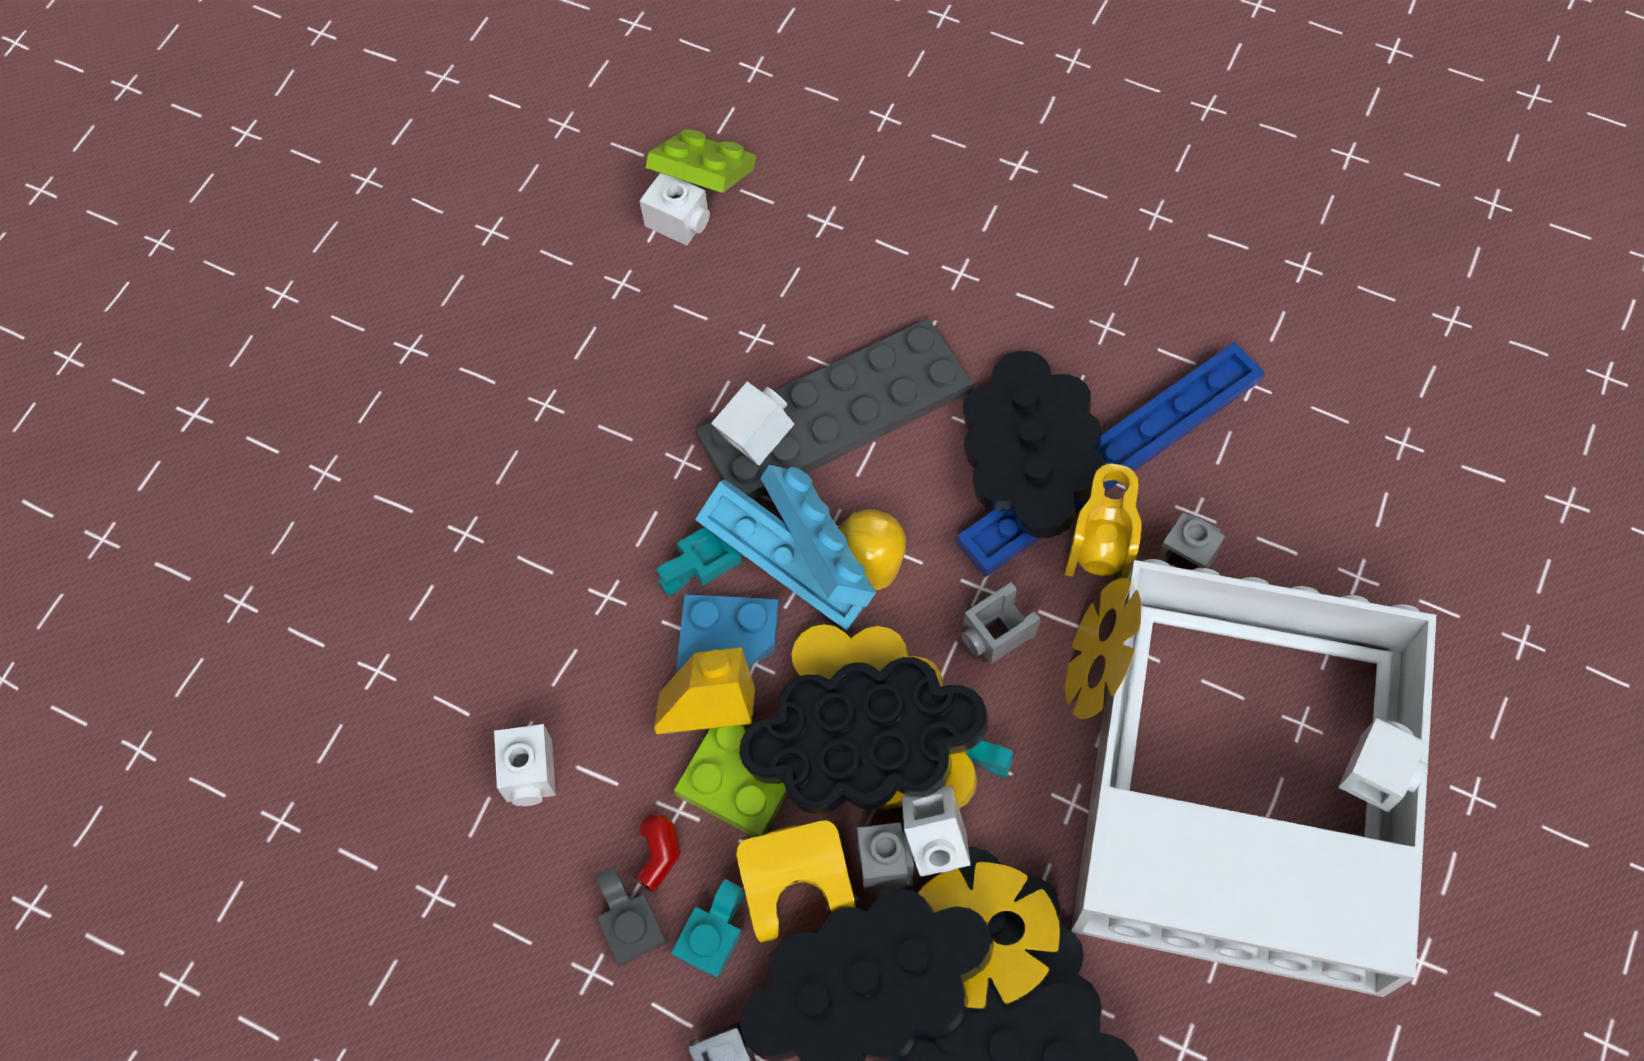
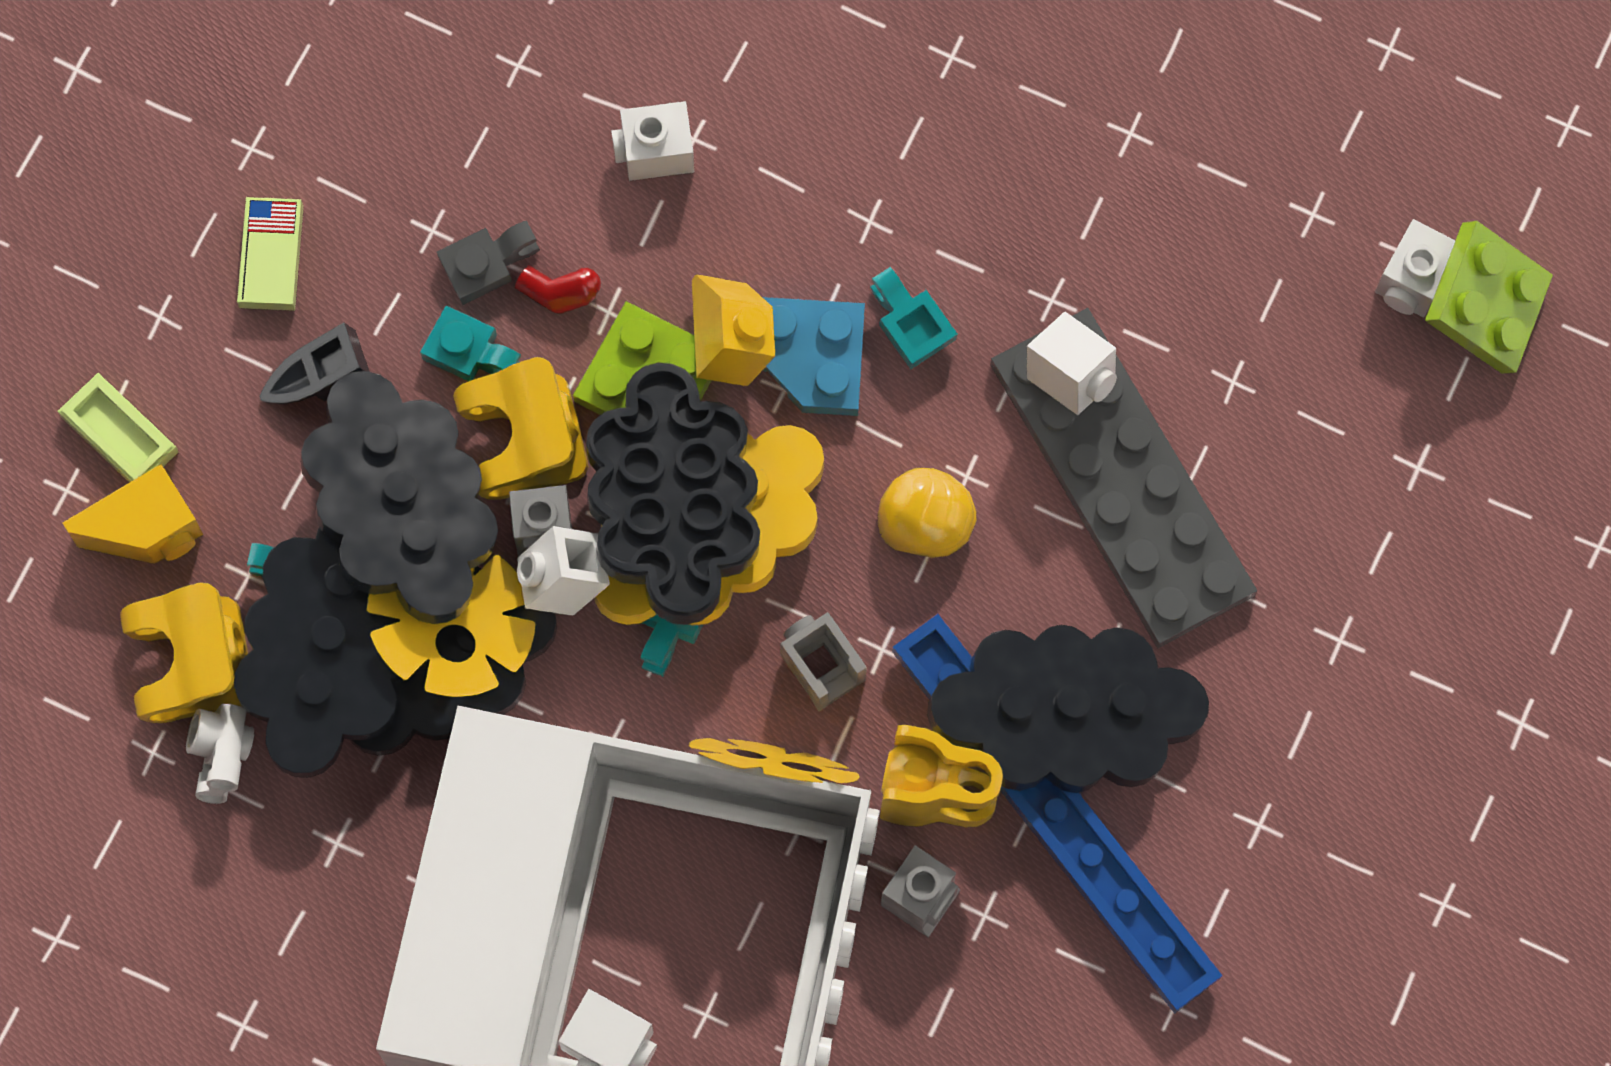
camera: 85 degrees right, 10 degrees up
medium azure plate [695,479,876,631] -> none
medium azure plate [760,464,876,607] -> none

